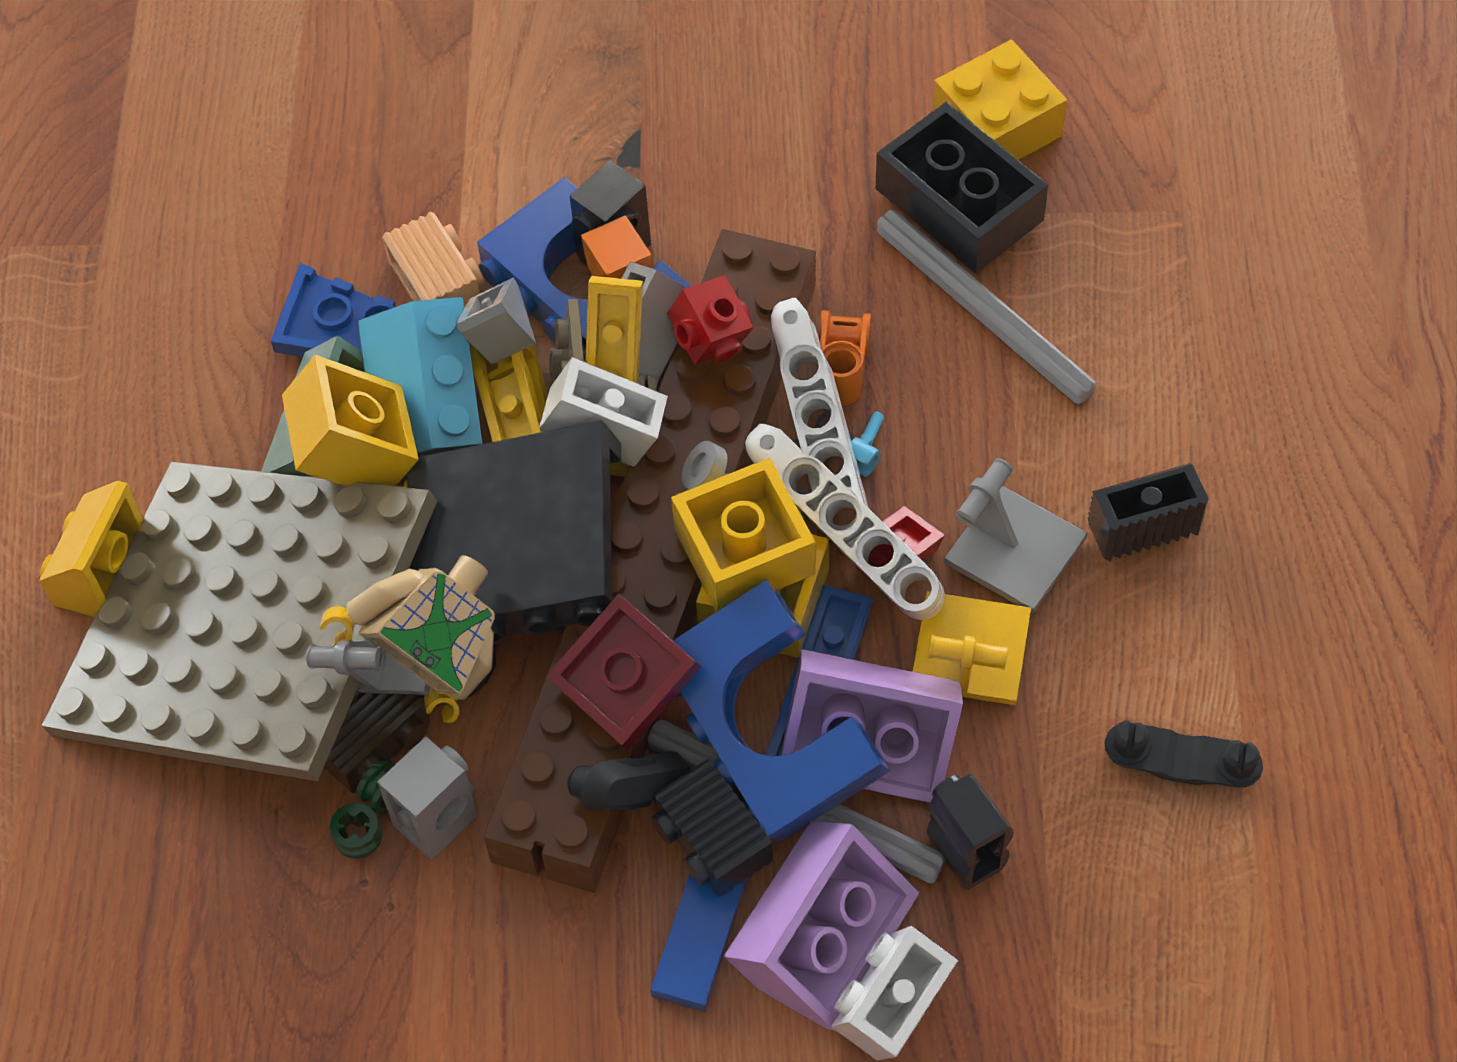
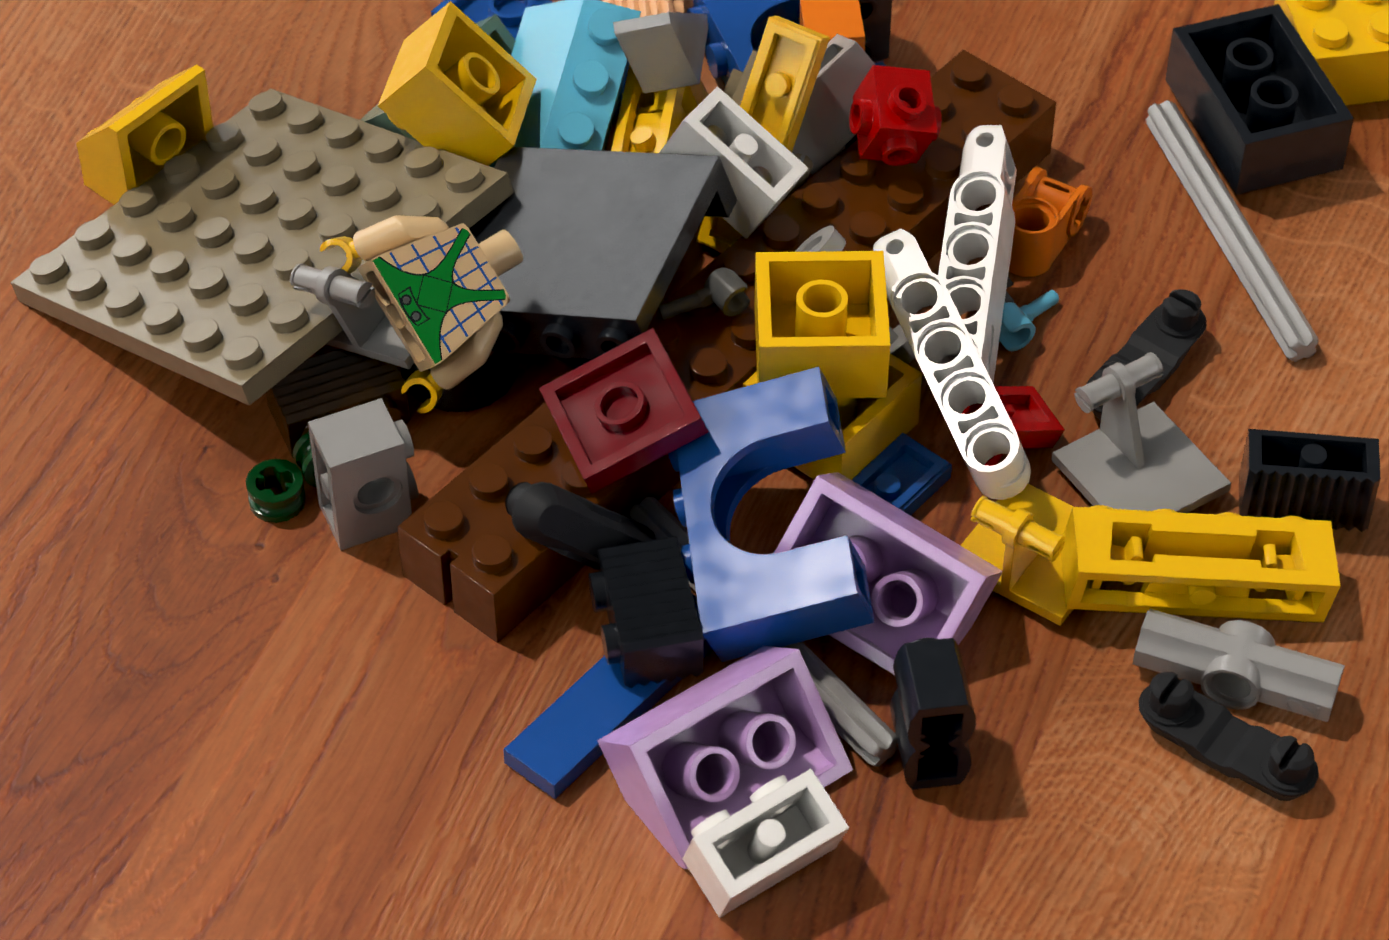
camera: 20 degrees right, 10 degrees down
none -> dark grey hand [658,267,750,320]
none -> yellow brick [1061,505,1341,623]
none -> black piece [1087,289,1207,421]
none -> light grey piece [1132,608,1345,722]

